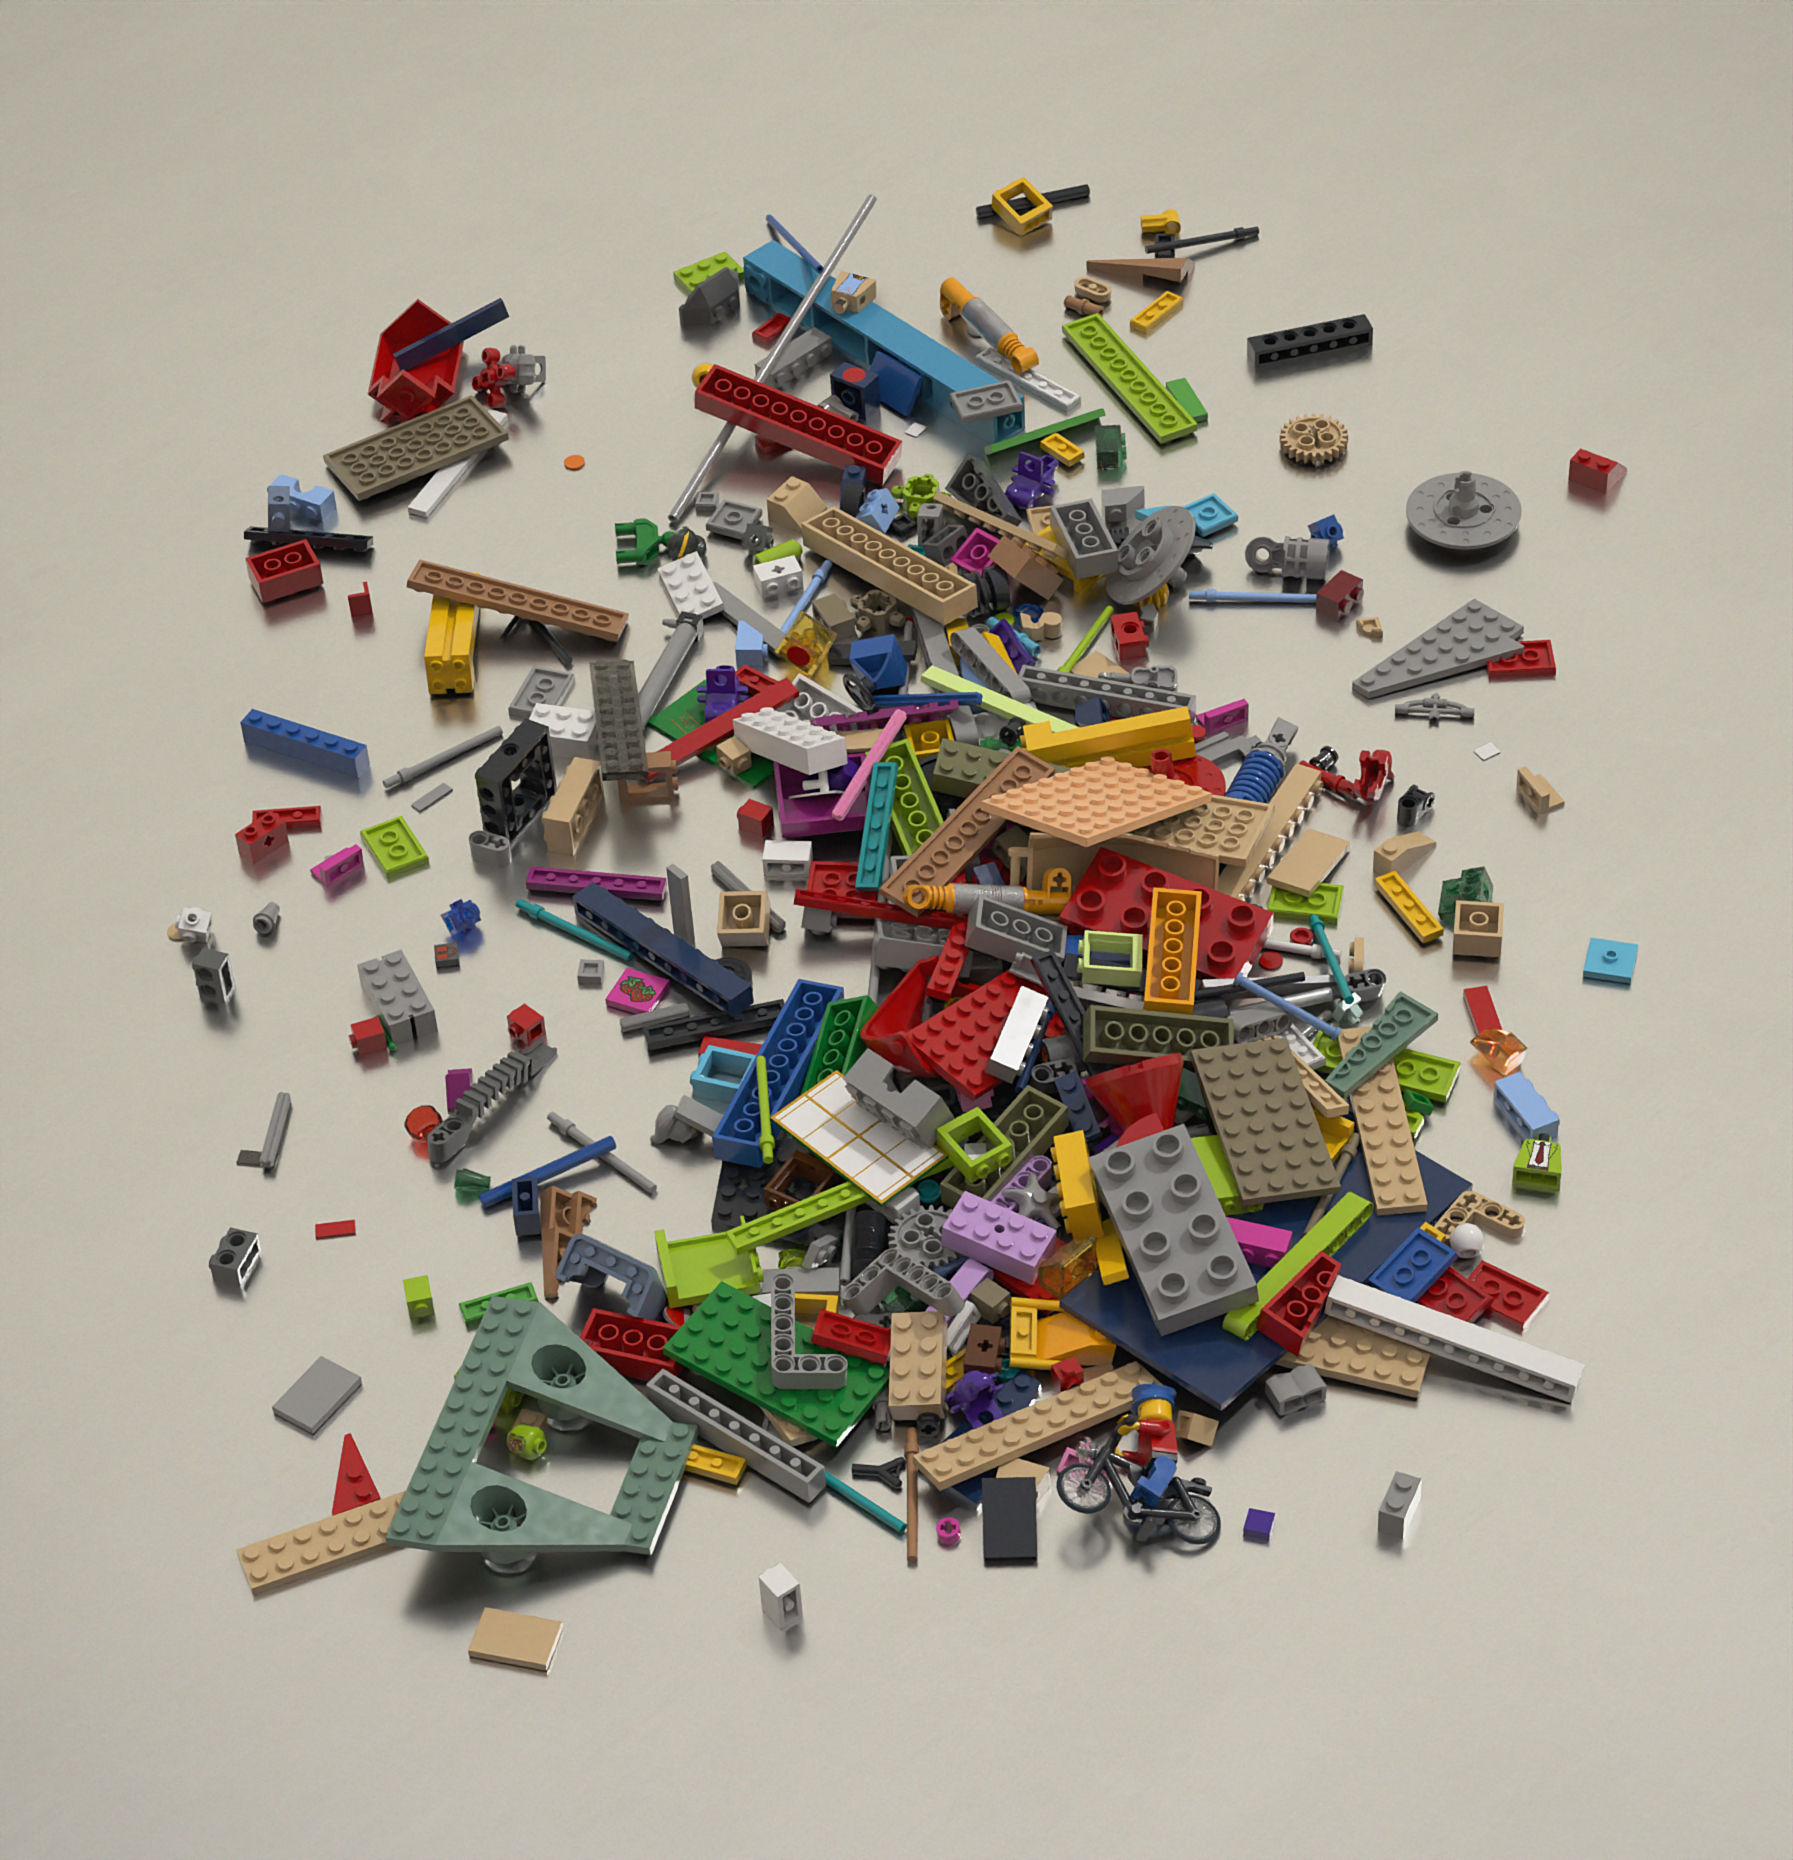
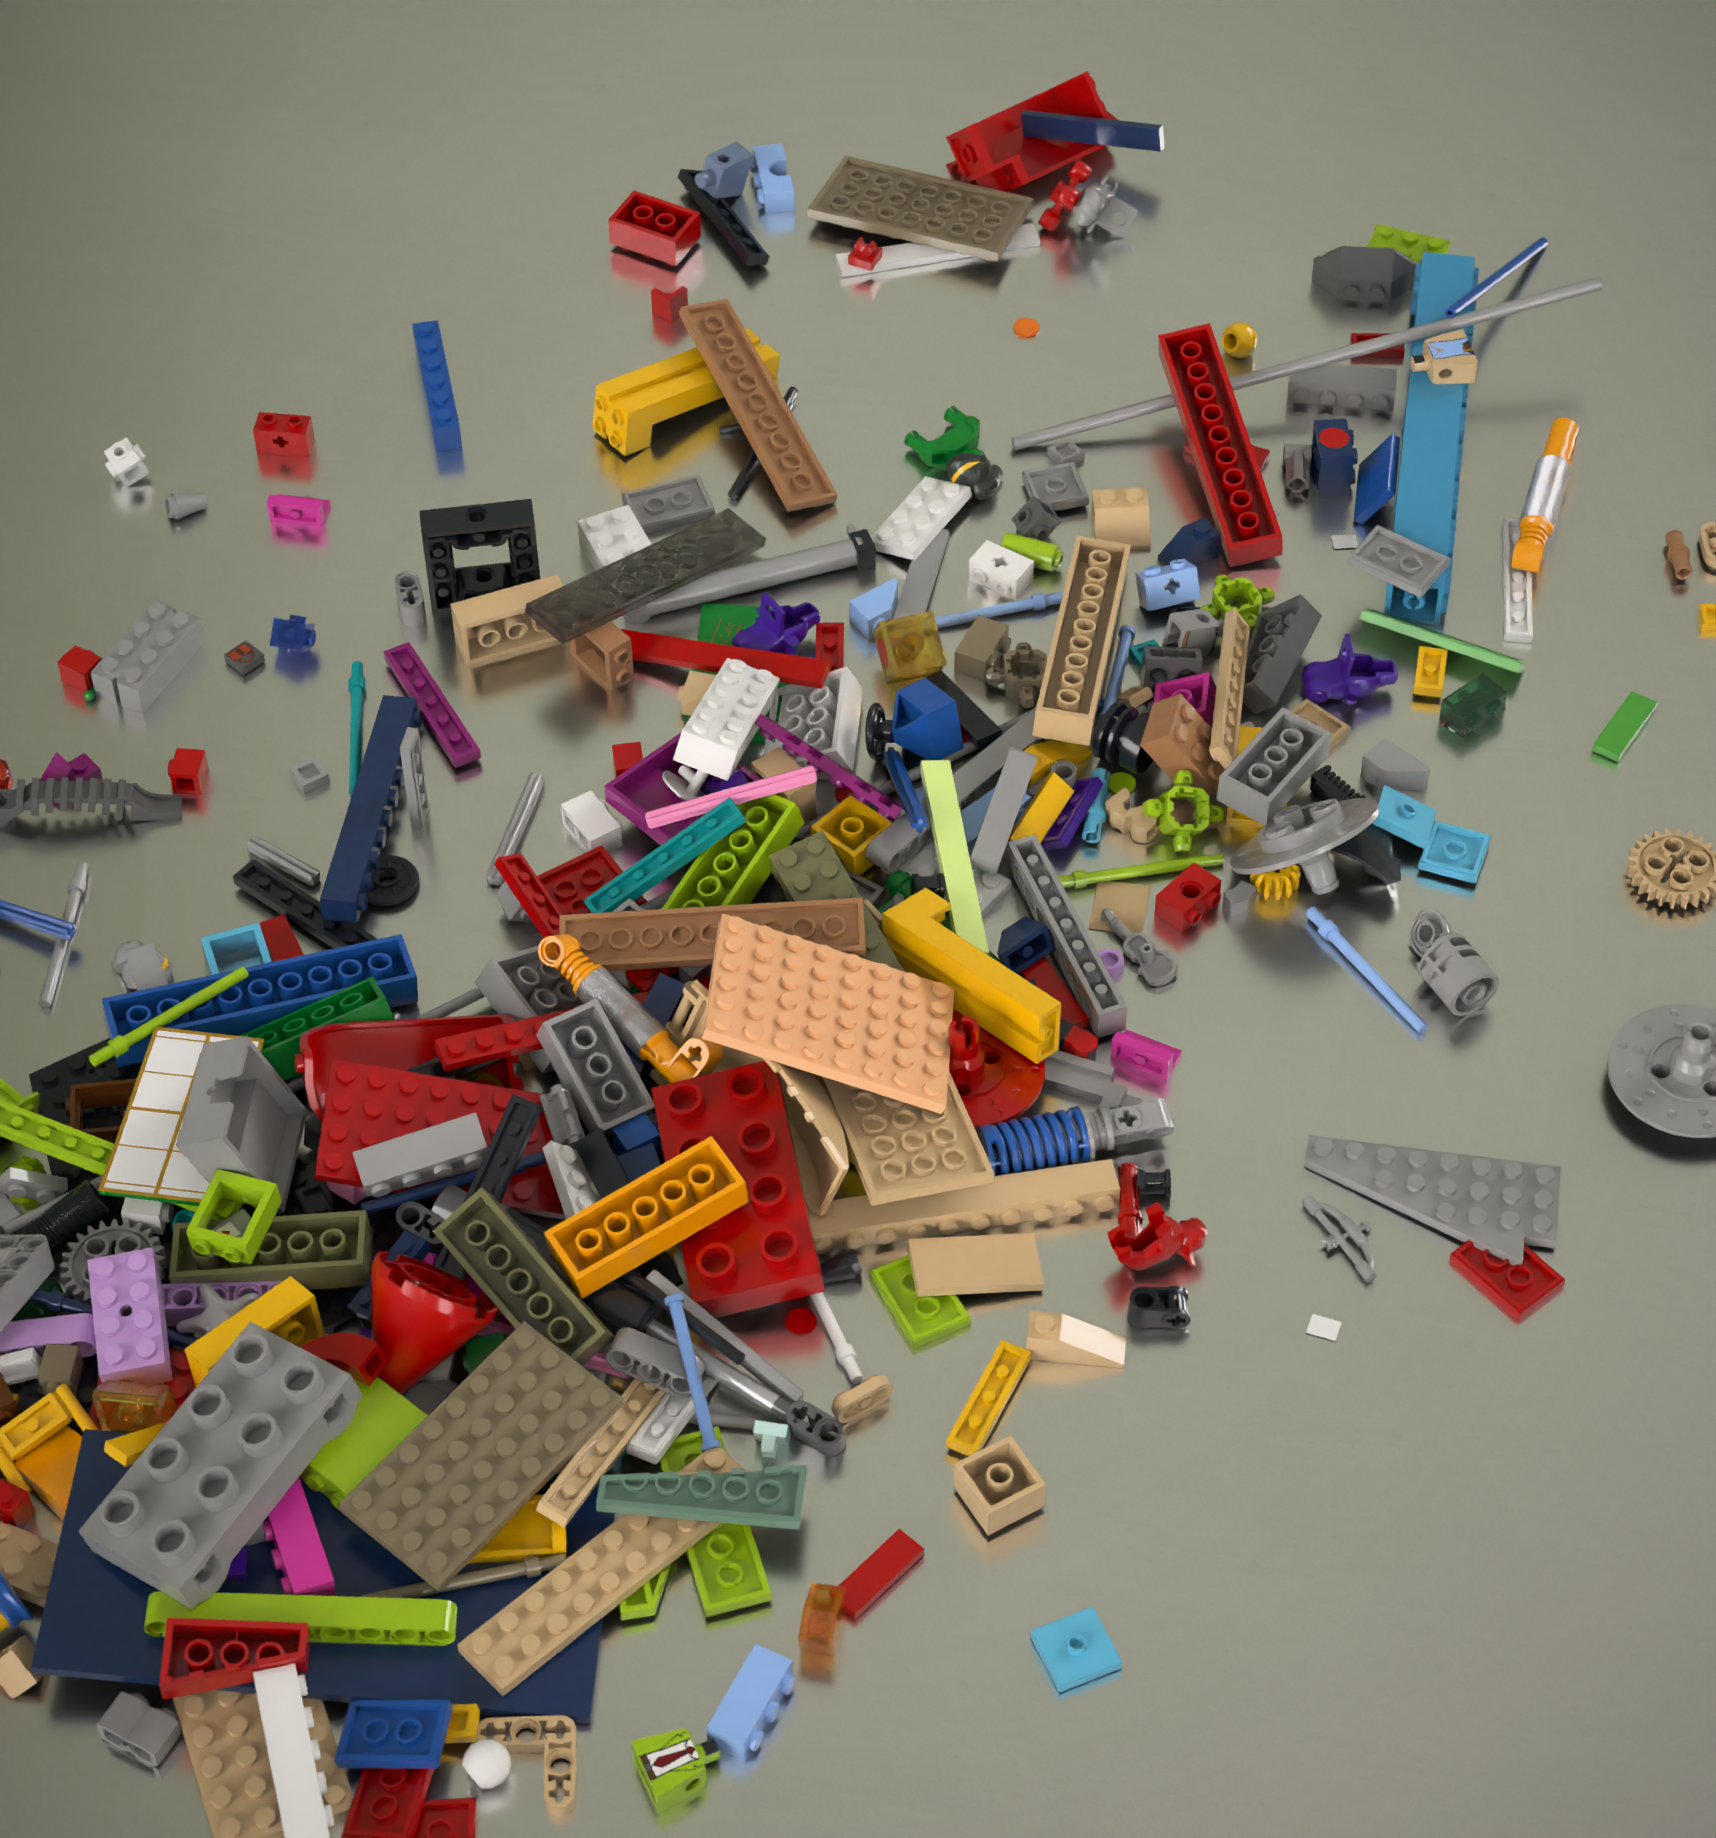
camera: 50 degrees right, 5 degrees up
dark grey brick [192,948,236,1003] -> none
red tile [252,806,322,830] -> none
lime tile [360,815,429,878] -> none
light grey bar [382,726,503,789] -> none
dark pink tile [605,968,670,1014] -> none
tan brick [717,891,771,947] -> none
black tyre [840,483,865,518] -> none
clear blue piece [1012,604,1044,626] -> none
lime plate [1062,313,1198,443] -> none
yellowish green window [1077,930,1143,987] -> none
red tile [1290,927,1314,946] -> none
blue brick [1307,514,1344,549] -> none
teal bar [1309,914,1354,1005] -> none
dark red brick [1316,570,1364,620] -> none
tan tile [1356,617,1383,637] -> none
green tile [1402,1089,1434,1116] -> none
clear green brick [1438,866,1494,920] -> none
tan panel [1517,766,1565,814] -> none
none -> red tile [848,237,882,271]
none -> lime piece [1143,770,1223,853]

